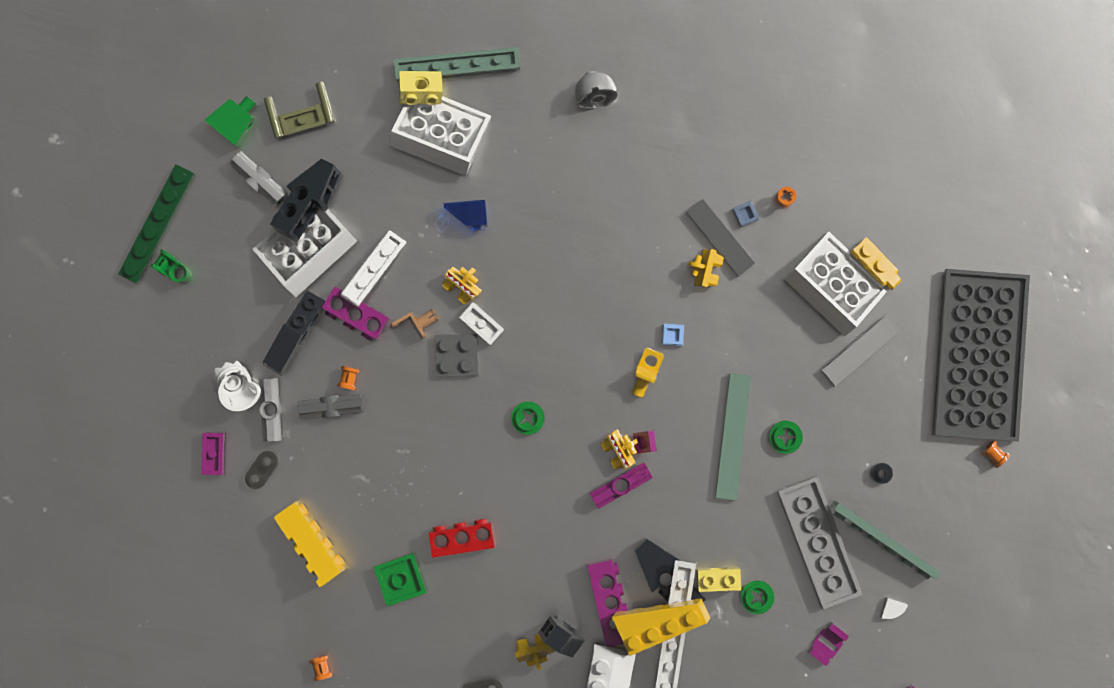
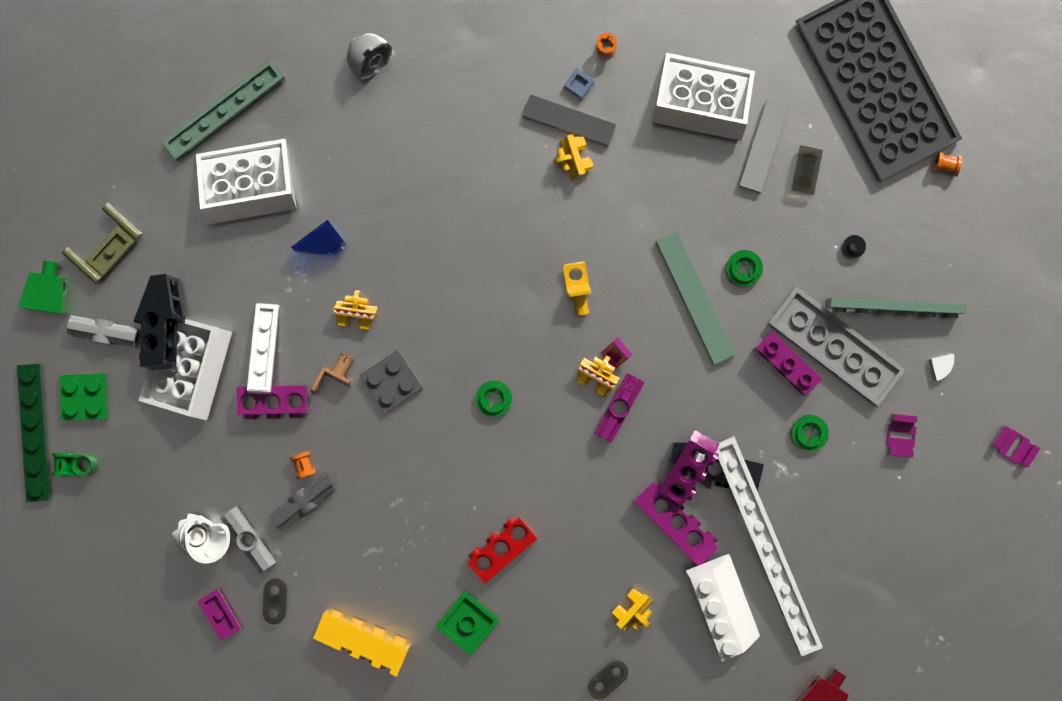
camera: 30 degrees left, 0 degrees up
black brick [263,290,325,376] -> none
light yellow brick [399,71,442,105] -> none
white plate [459,302,504,345] -> none
black brick [538,615,585,658] -> none
yellow wedge [612,599,710,656] -> none
light blue tile [662,324,684,346] -> none
light yellow brick [696,567,741,592] -> none
yellow hinge [850,237,901,290] -> none
none -> green plate [59,373,108,421]
none -> magenta brick [658,430,719,506]
none -> magenta brick [753,331,822,396]
none -> clear smoke plate [791,145,823,195]

